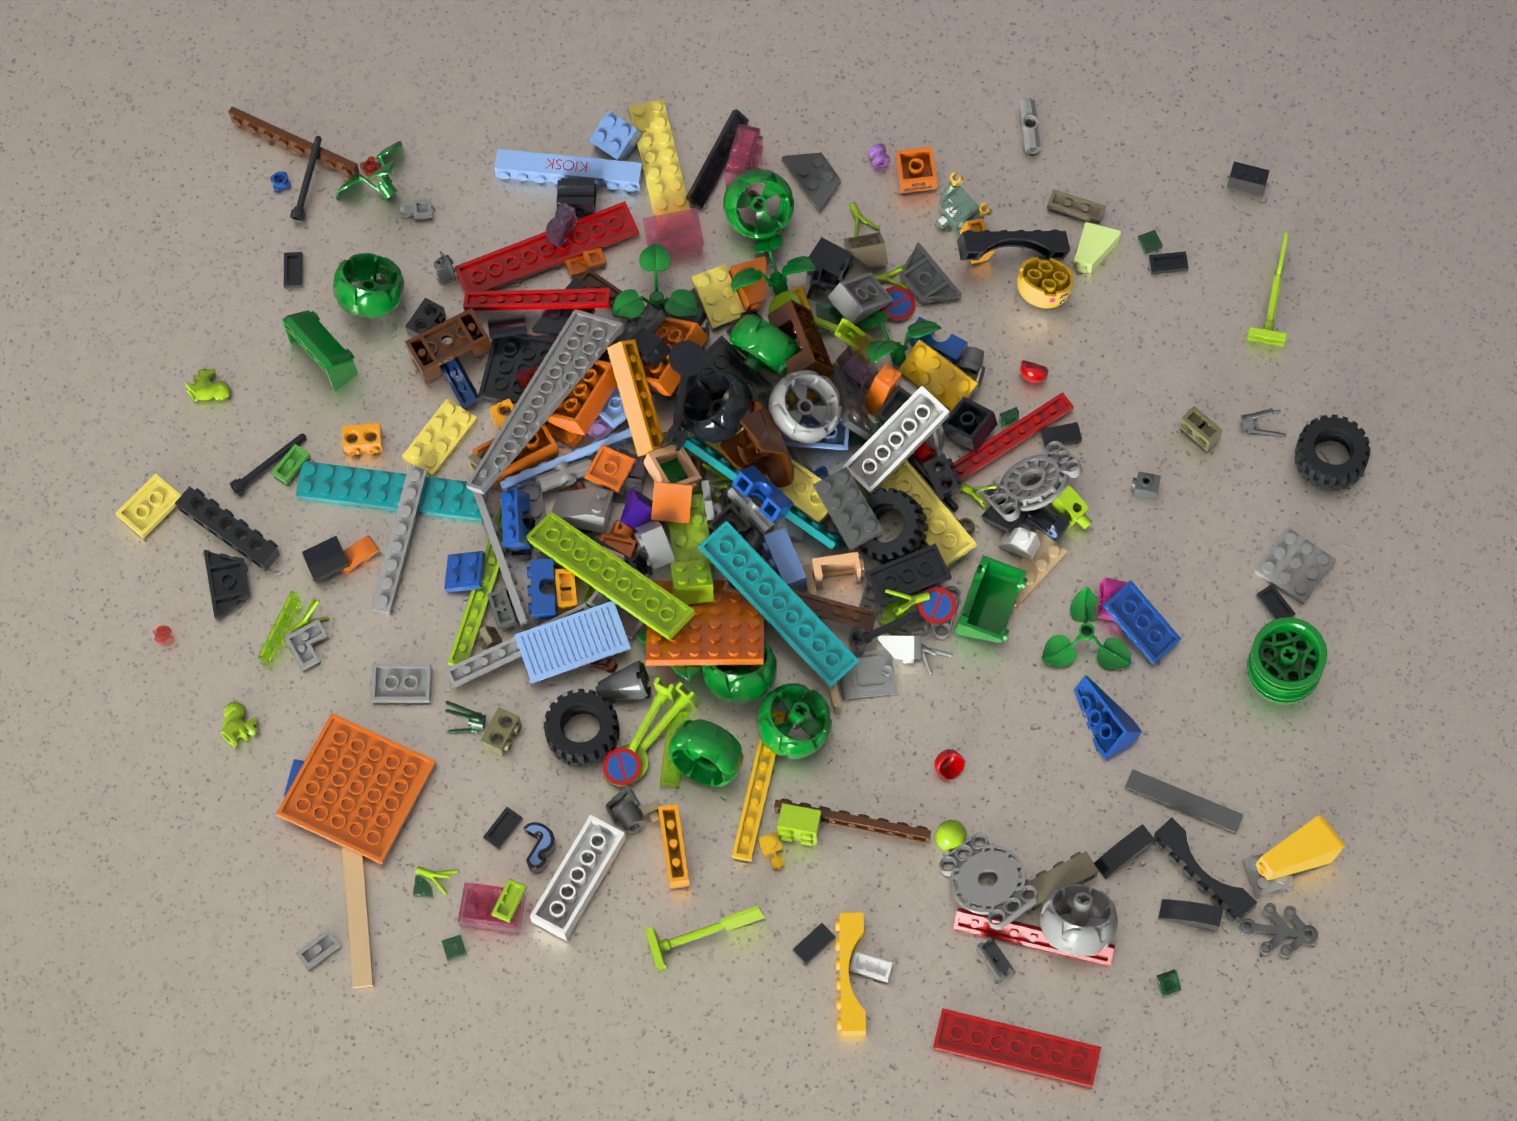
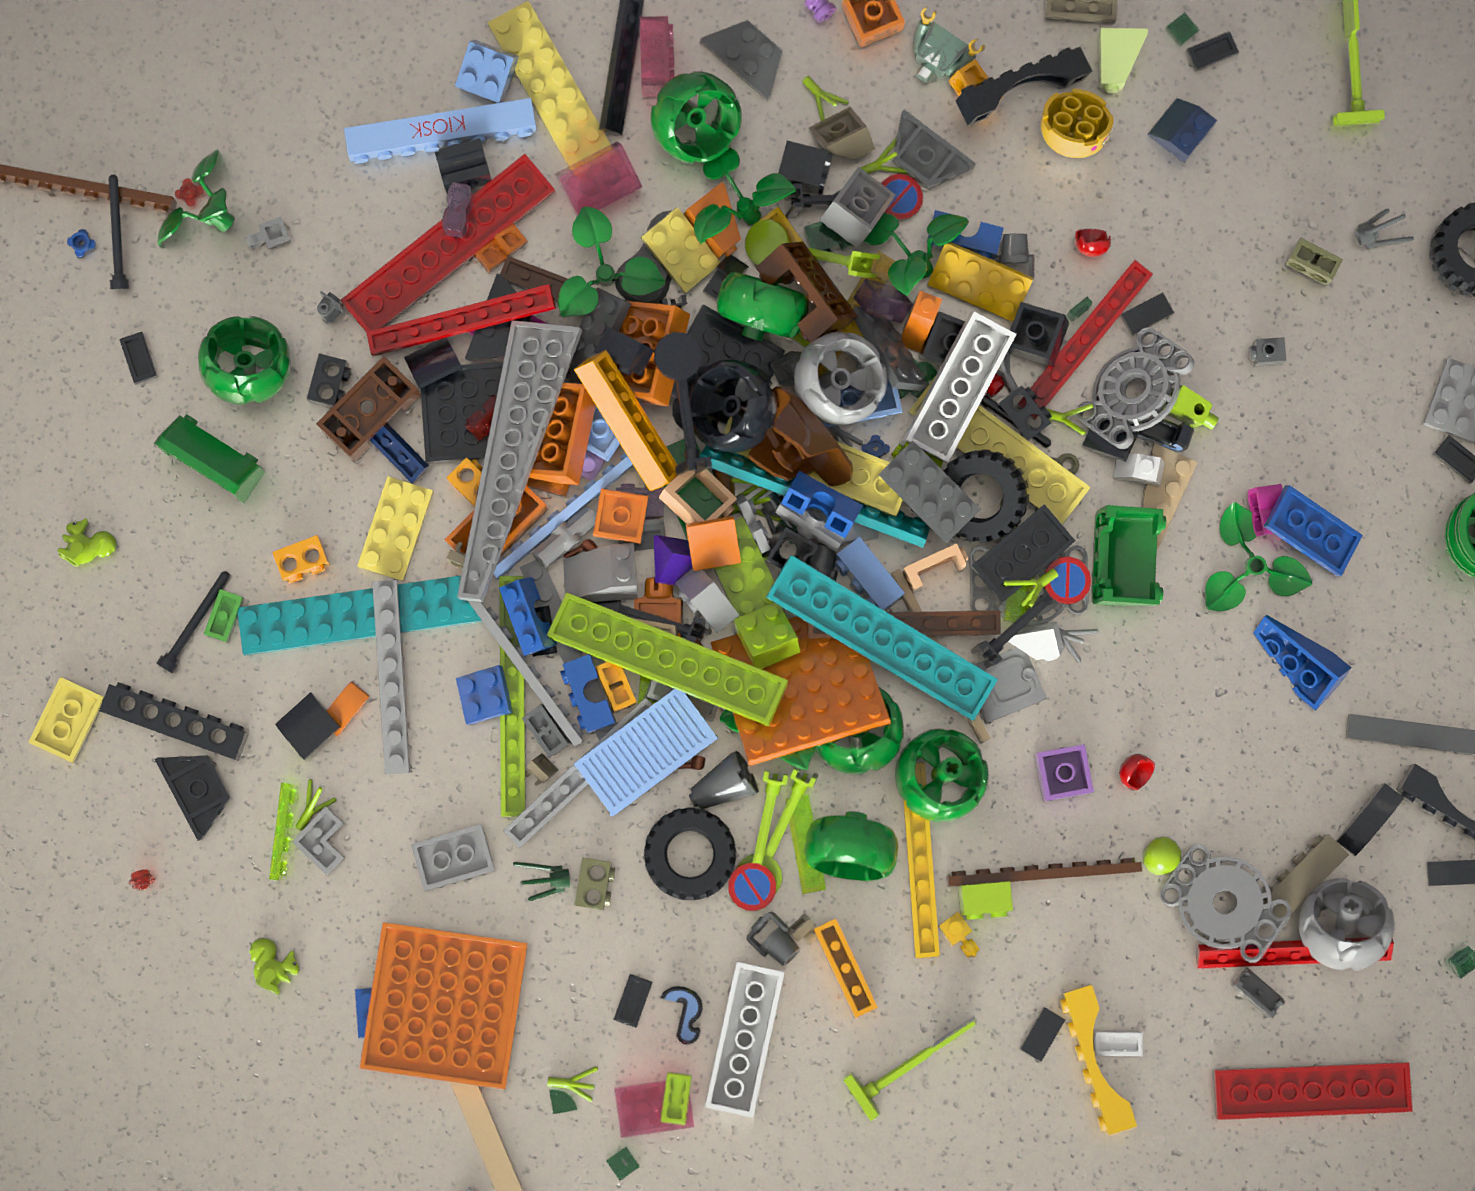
camera: 25 degrees left, 15 degrees up
none -> medium lavender brick [1034,744,1094,802]
none -> dark blue slope [1147,98,1217,163]

